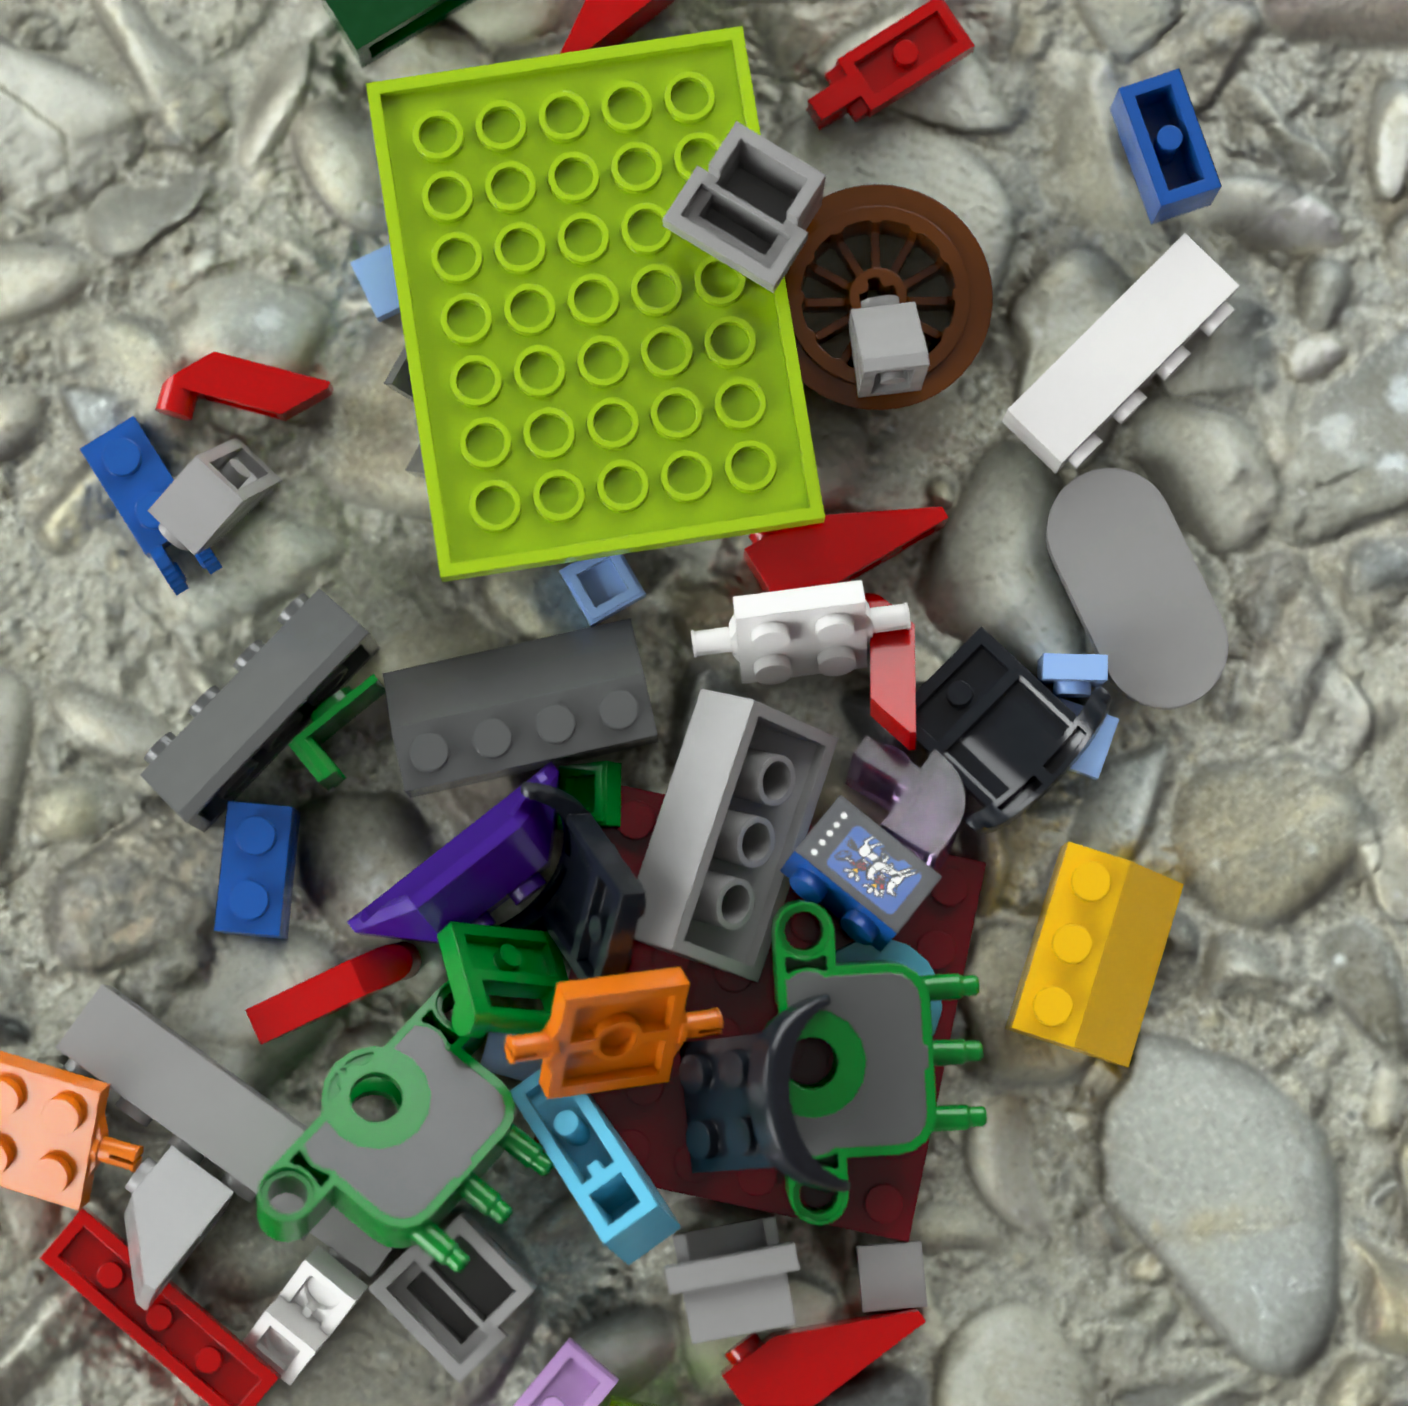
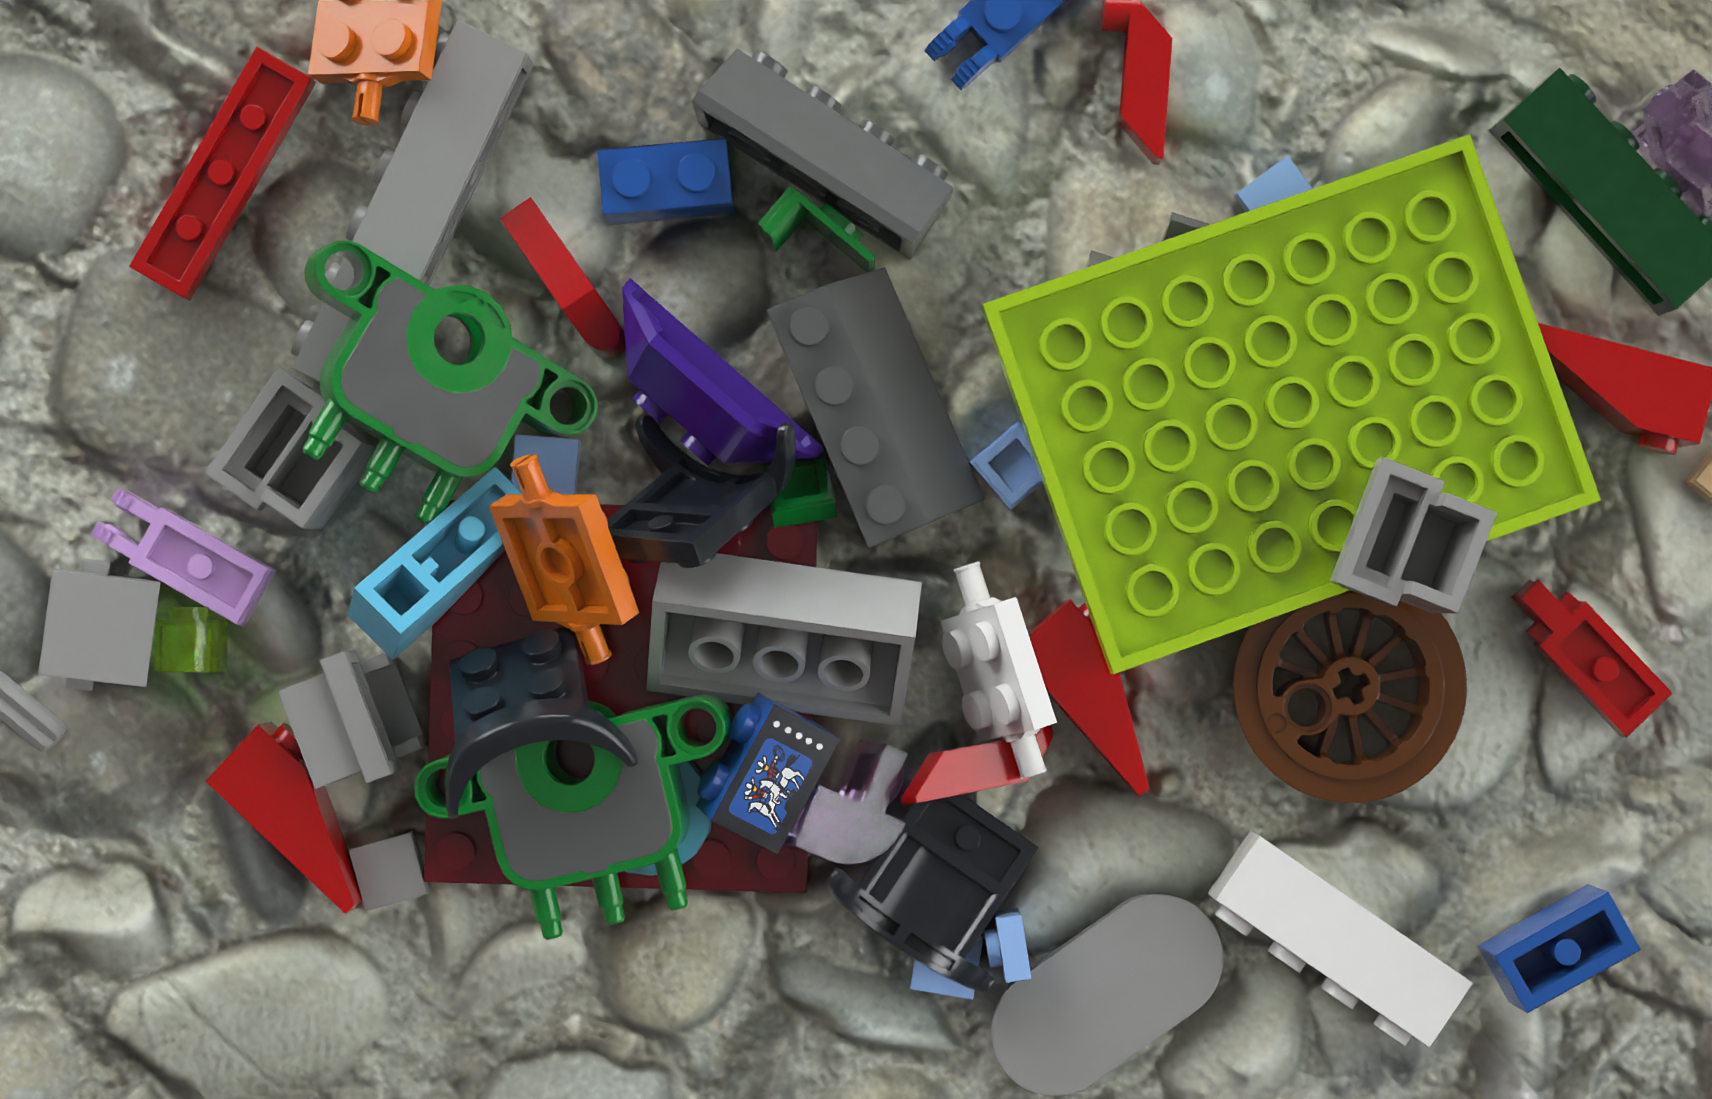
camera: 80 degrees right, 5 degrees up
slope [124,1145,234,1311] -> none
light grey slope [148,437,282,555] -> none
white slope [243,1245,369,1386] -> none
green plate [437,922,569,1038] -> none
light grey slope [848,295,929,398] -> none
yellow slope [1005,841,1184,1068] -> none

